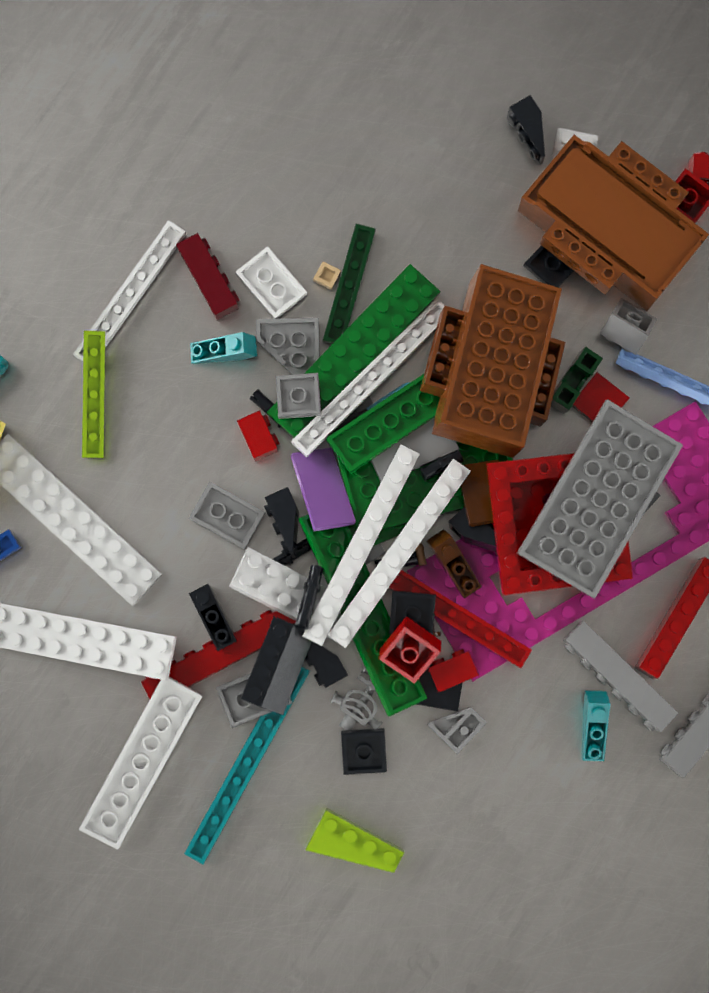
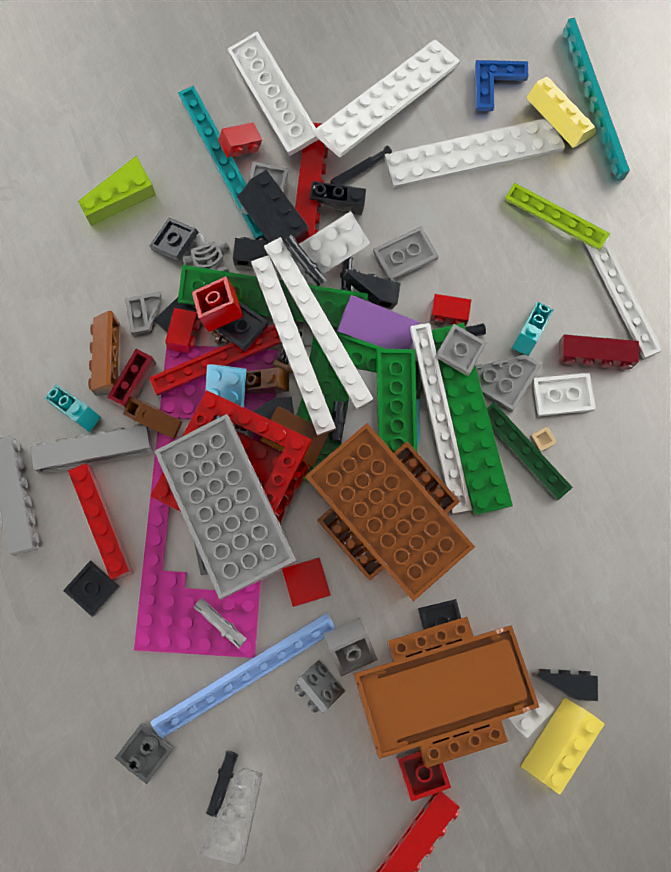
camera: 120 degrees right, 5 degrees down
dark green arch [551,347,603,414] -> none
none -> dark orange slope [88,311,120,396]
none -> dark red brick [107,349,157,410]
none -> reddish brown slope [123,397,183,439]
none -> light grey pin [194,598,247,649]
none -> medium azure plate [206,364,246,419]
none -> brick [218,122,263,158]
none -> dark grey plate [294,660,345,713]
none -> black piece [330,145,392,185]
none -> light yellow slope [520,697,605,795]

